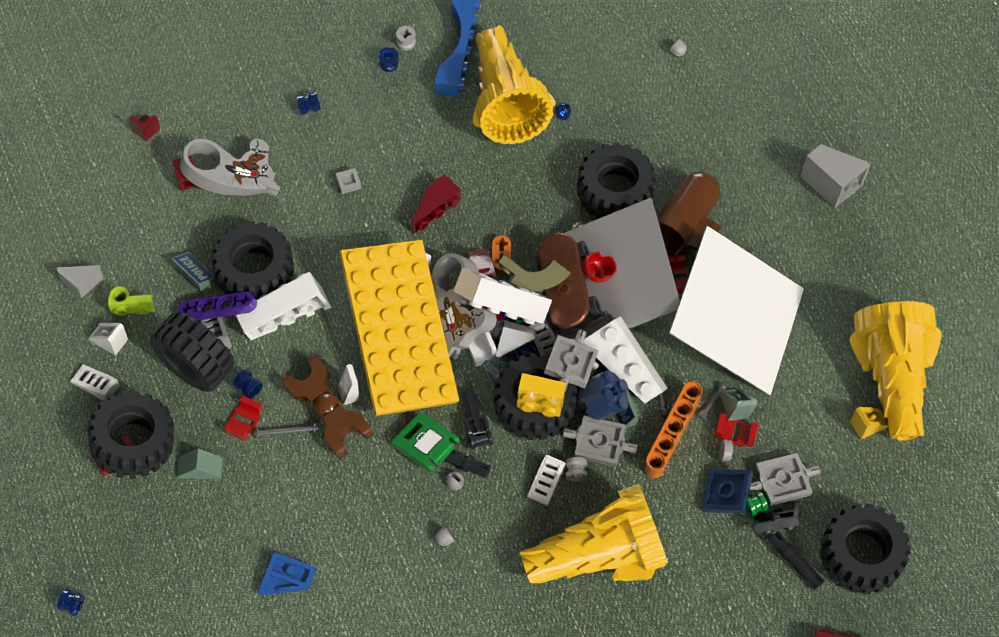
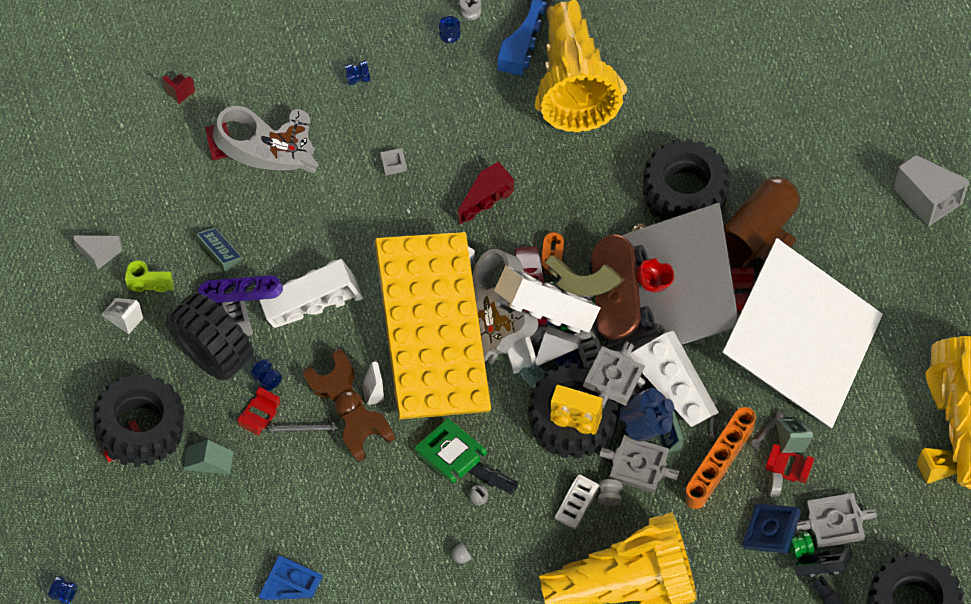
camera: 10 degrees right, 0 degrees up
white slope [71,364,119,402] -> none
black tyre [211,221,294,300] -> none
black connector [461,389,493,450] -> none
clear blue hinge [555,103,571,120] -> none
light grey hinge [669,39,687,57] -> none

